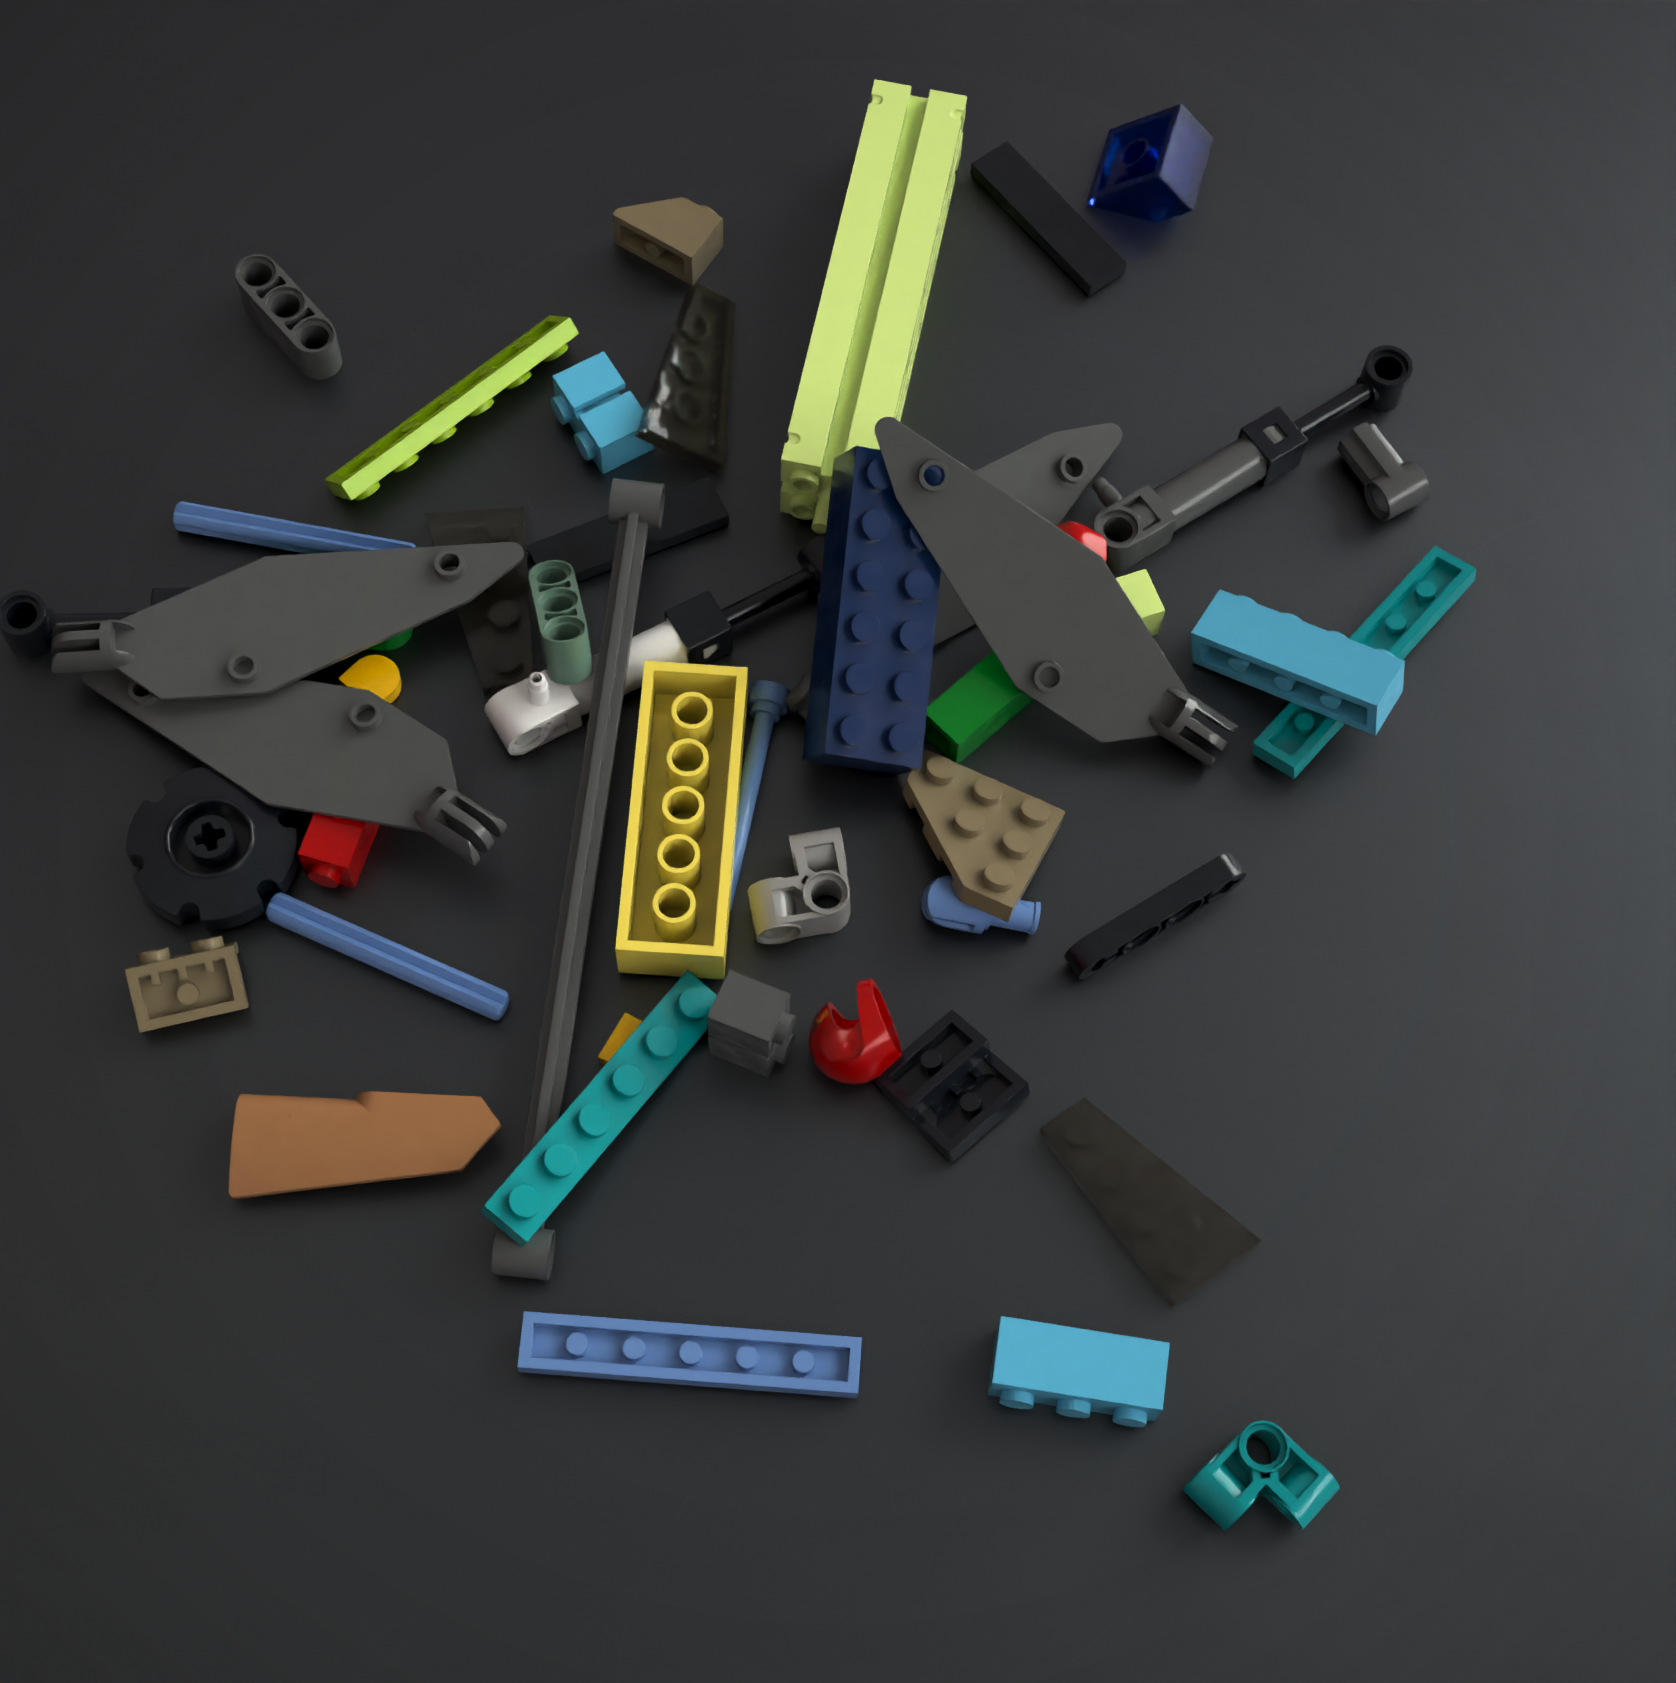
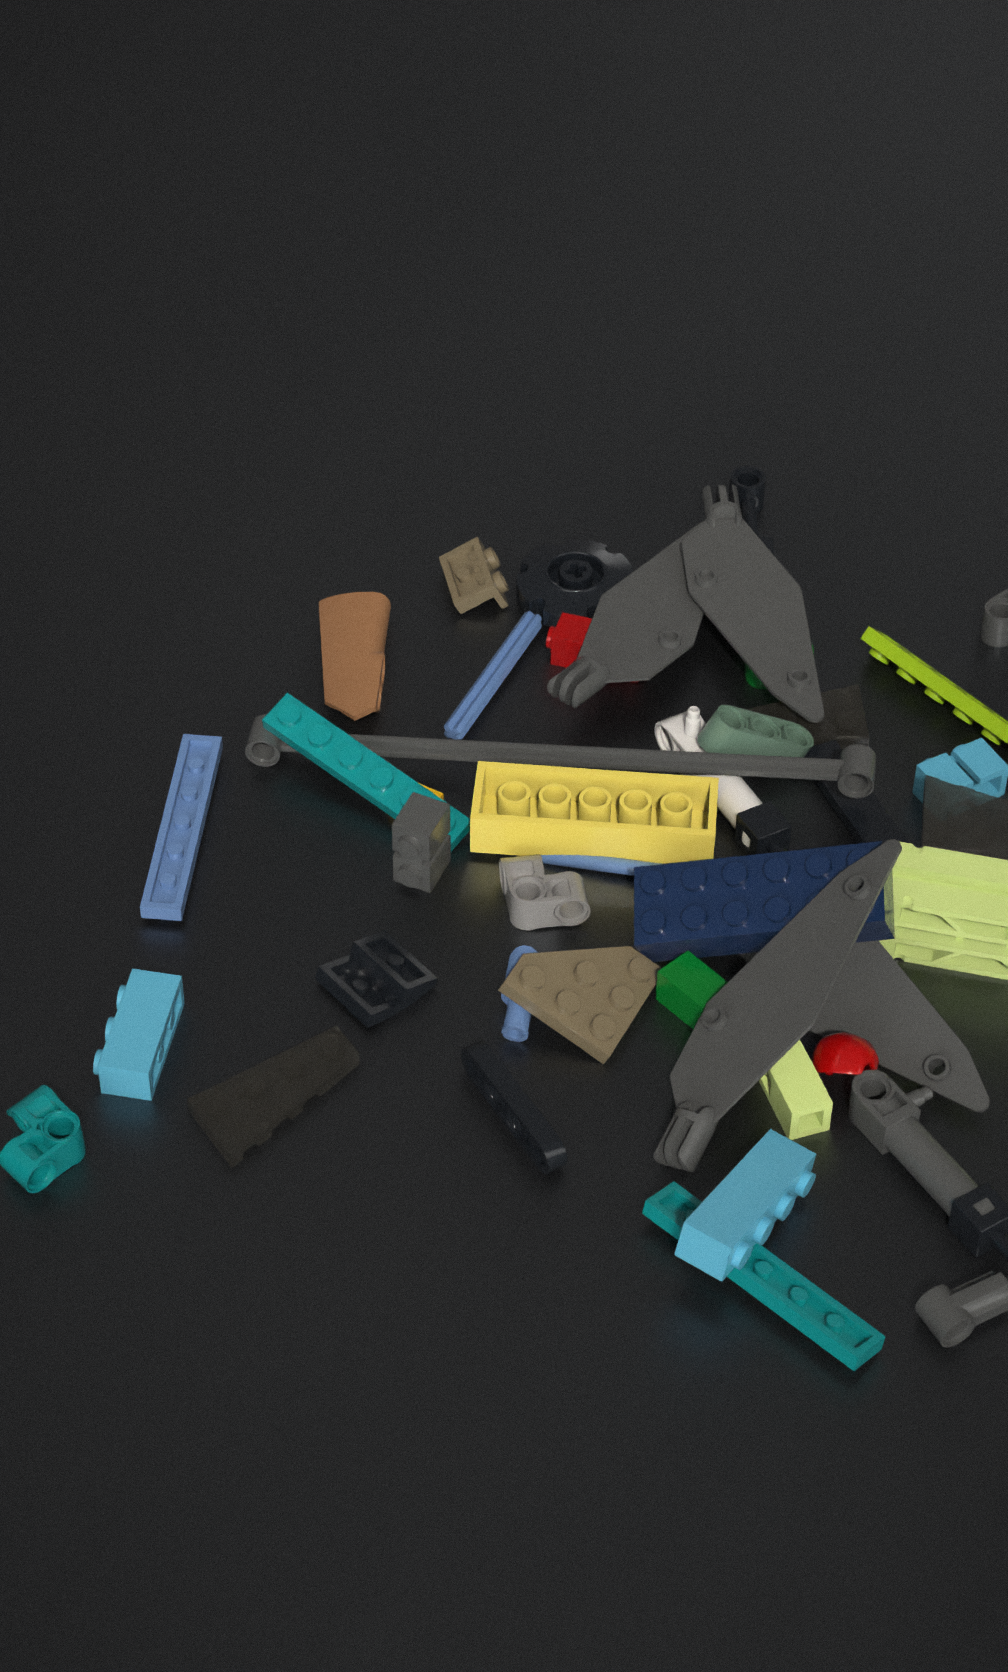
camera: 95 degrees right, 20 degrees down
medium blue axle [172,501,416,554] -> none
yellow tile [338,655,402,704] -> none
red helmet [808,978,902,1085] -> none

